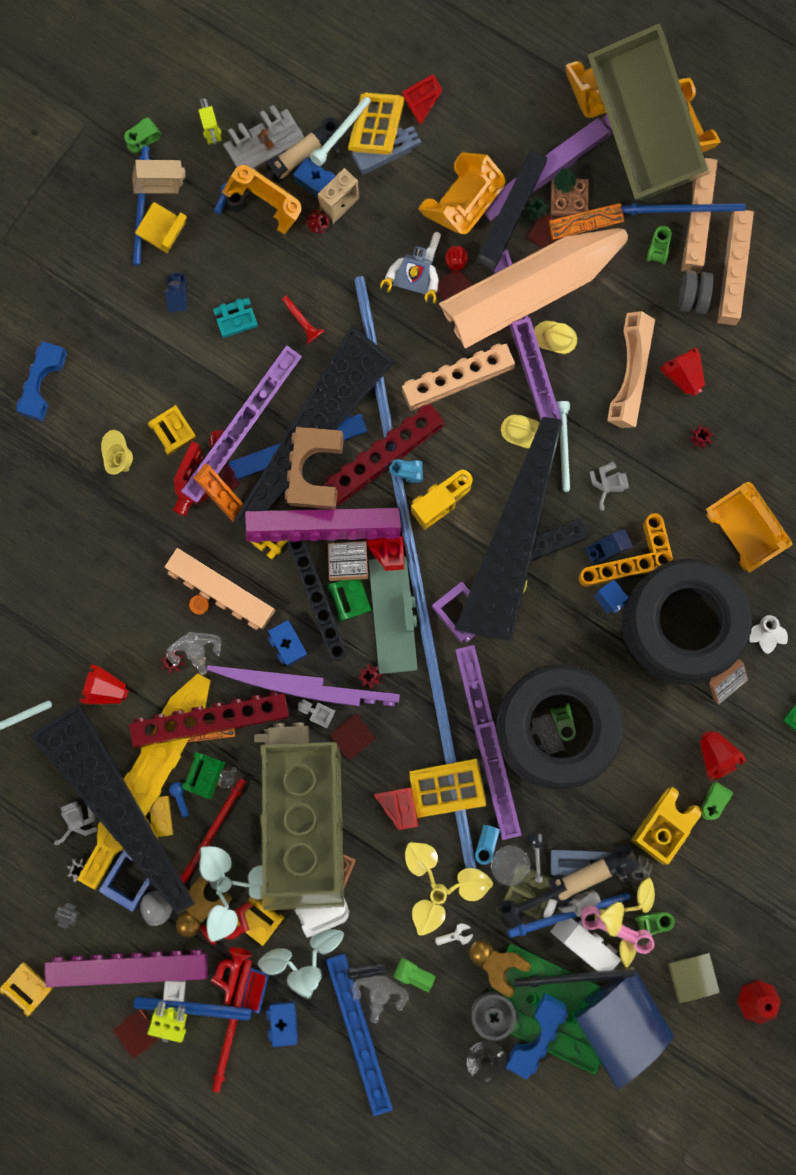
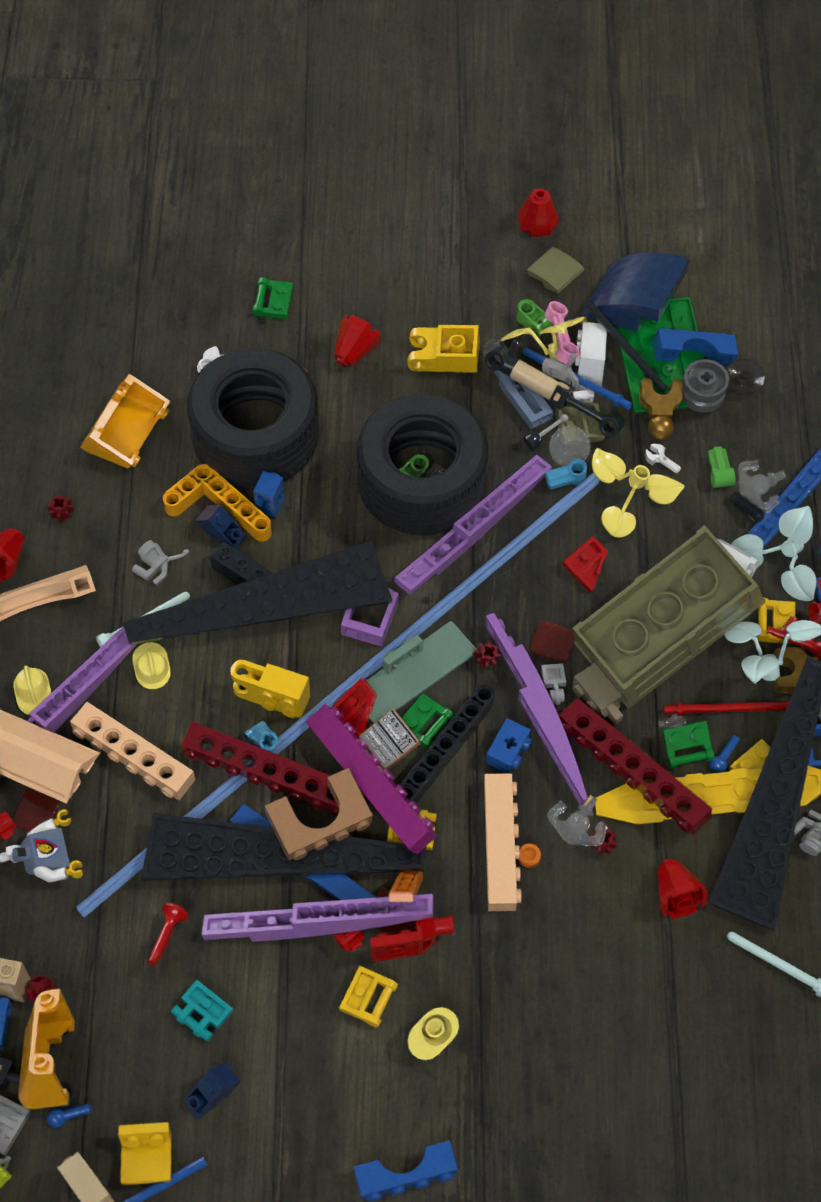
camera: 125 degrees left, 20 degrees down
yellow piece [409,759,486,818] -> none
bright green piece [700,781,733,820] -> none

